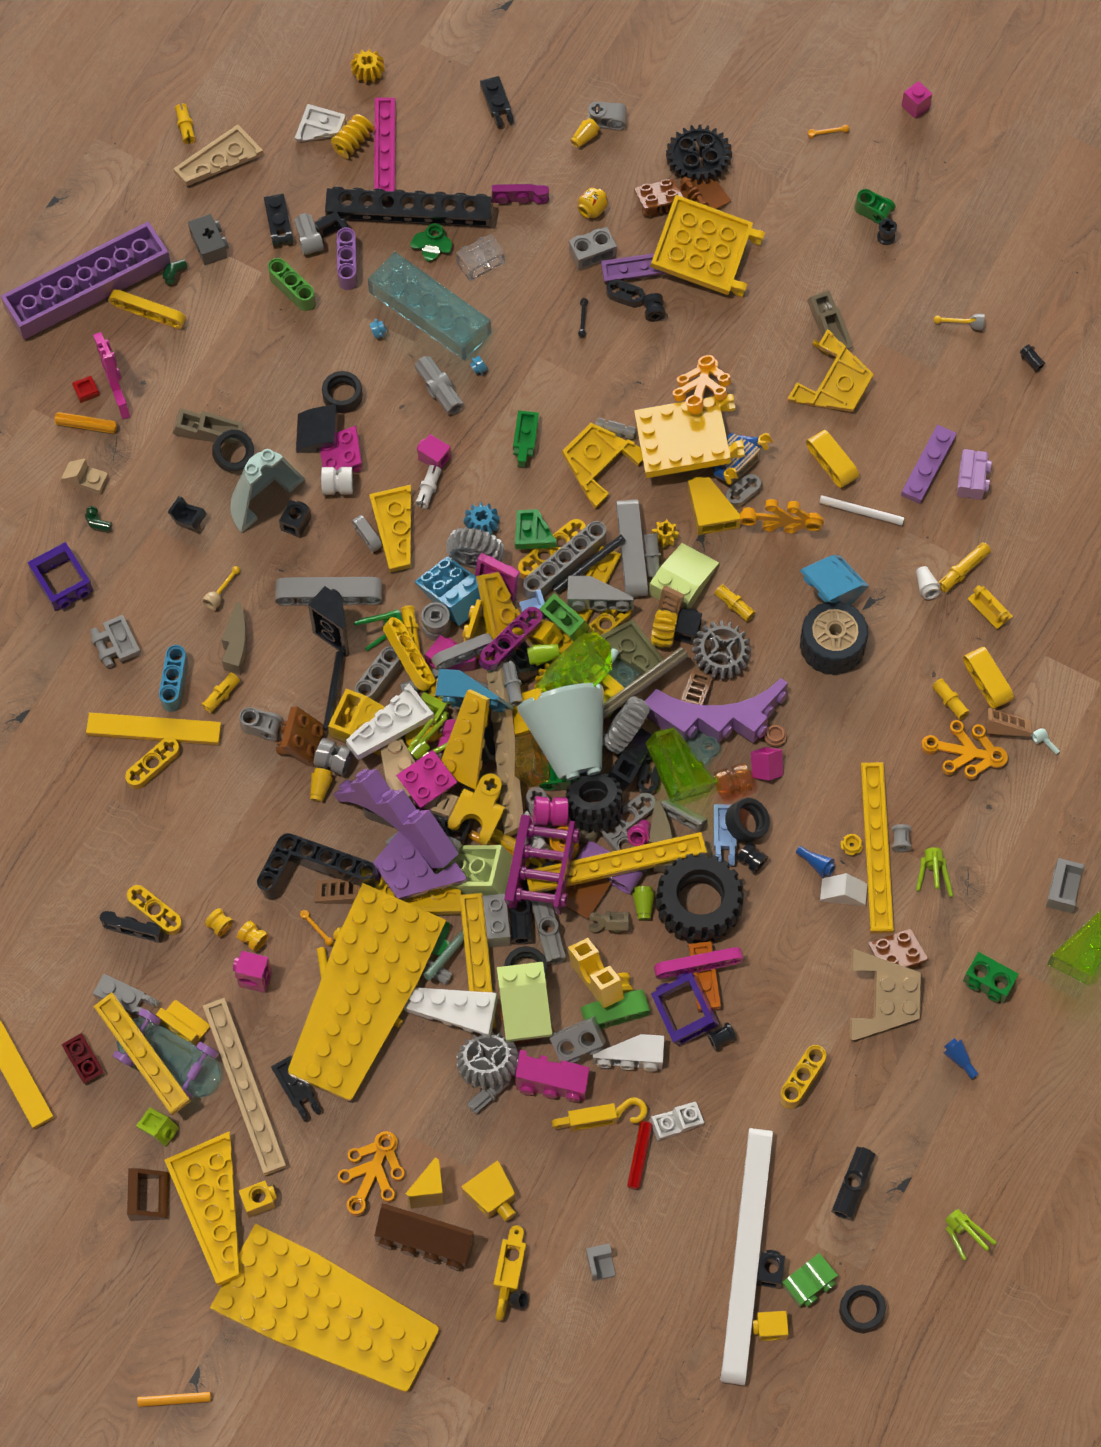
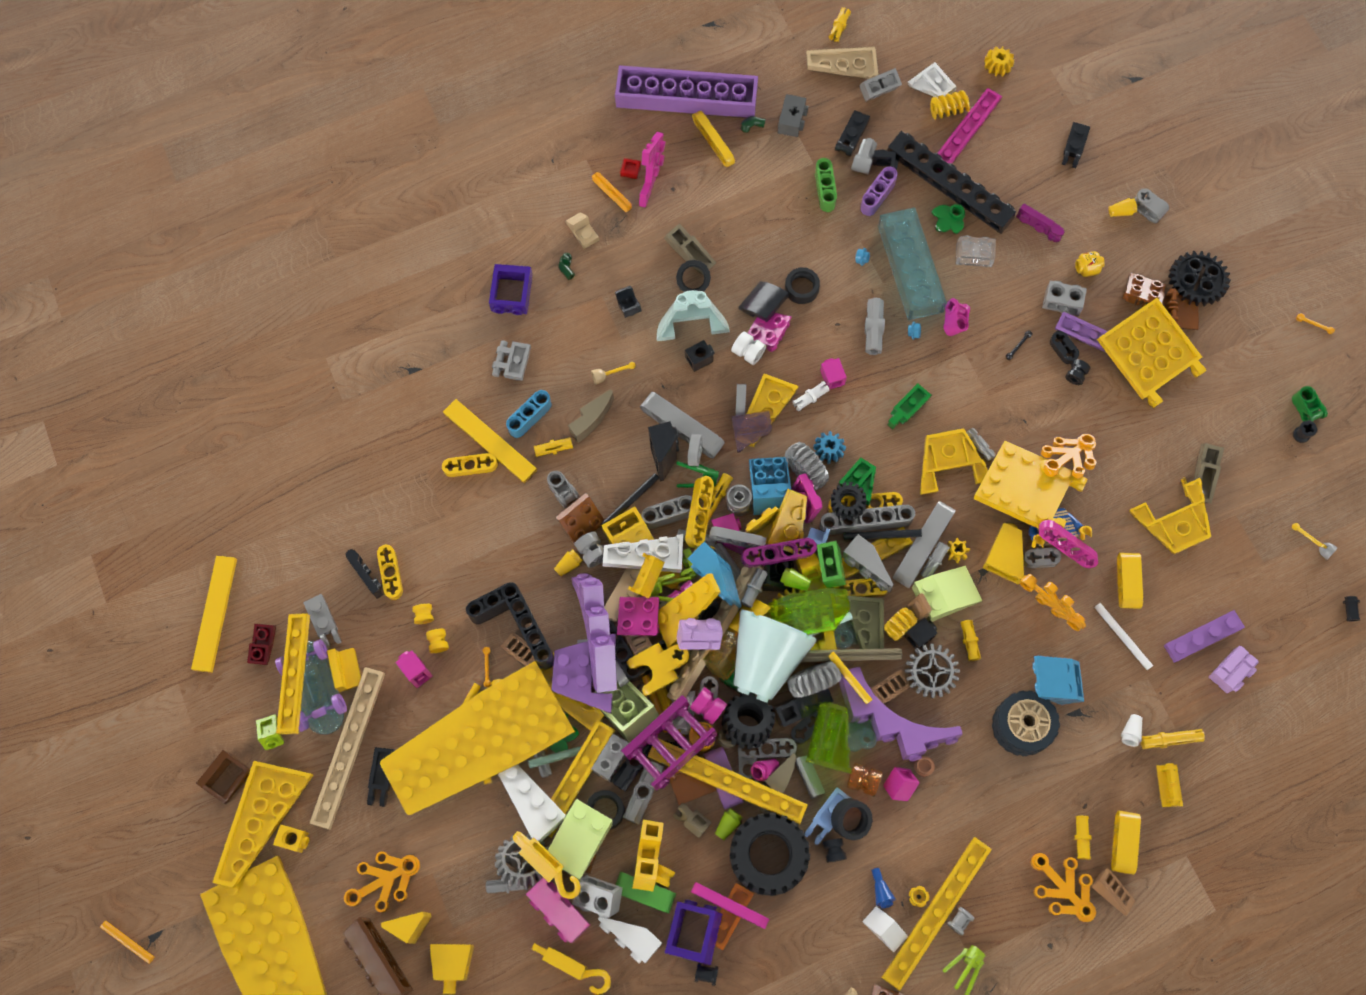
camera: 40 degrees right, 5 degrees up
light aqua hand [1031,729,1060,755] -> none
none -> yellow piece [512,832,581,899]
none -> yellow hinge [628,553,665,599]
none -> lavender brick [677,618,723,650]
none -> light grey beam [688,434,703,466]
none -> wing [732,411,772,453]
none -> yellow bar [828,652,873,704]
none -> black tyre [831,482,866,520]
none -> light grey brick [859,68,902,102]
none -> dark pink piece [944,298,970,336]
none -> dark pink beam [1039,520,1098,568]

